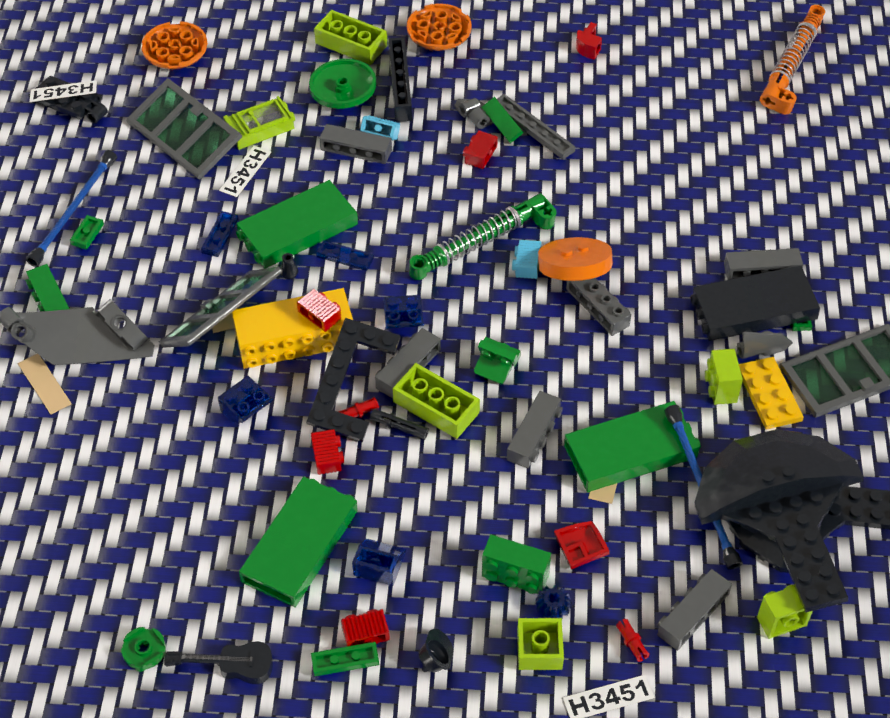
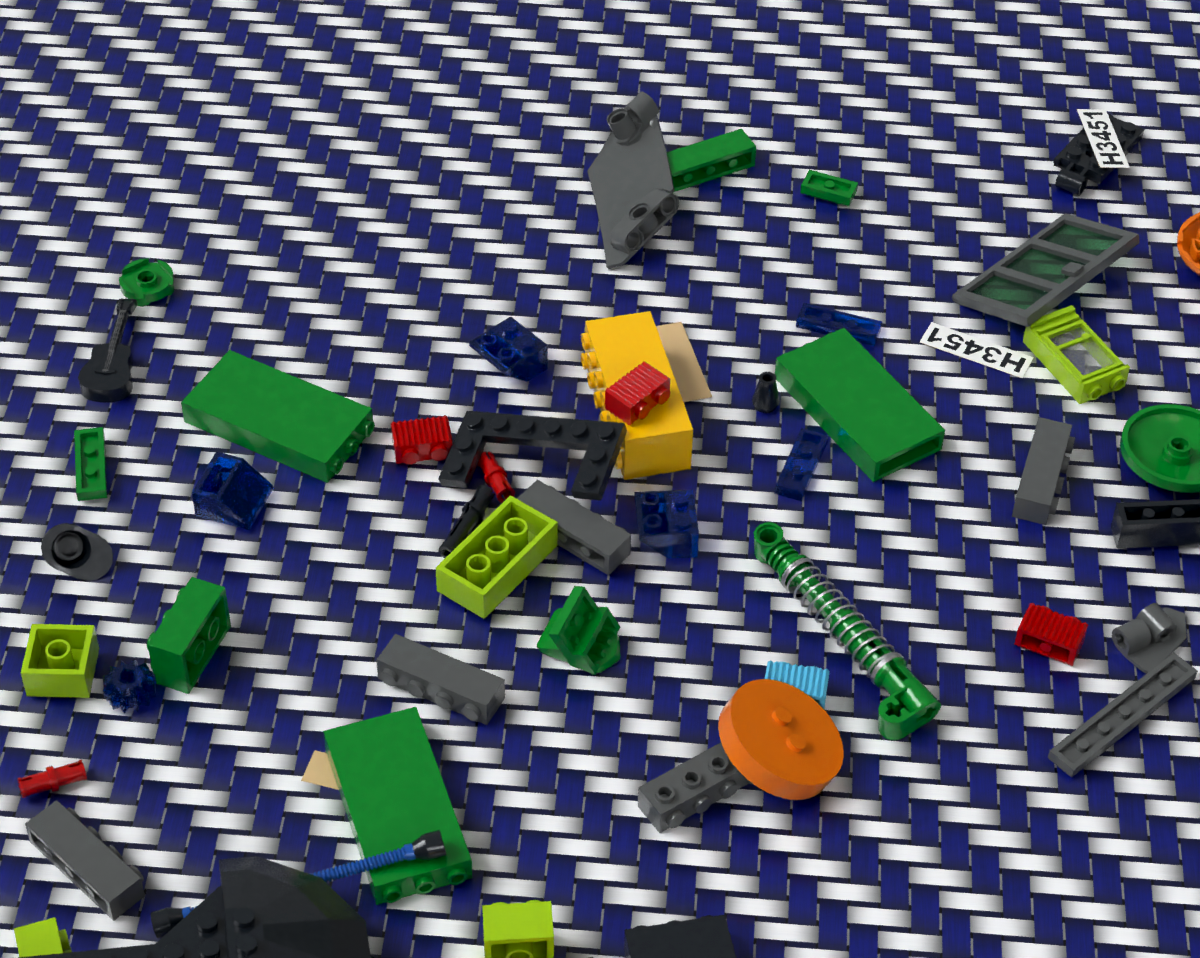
camera: 90 degrees right, 5 degrees down
tan sticker [17,354,72,414] -> none
blue hose [26,150,117,267] -> none
dark grey door [159,267,282,348] -> none
red brick [341,609,390,647] -> none
medium azure brick [360,115,400,141] -> none
green tile [482,96,524,144] -> none
red plate [554,521,609,569] -> none

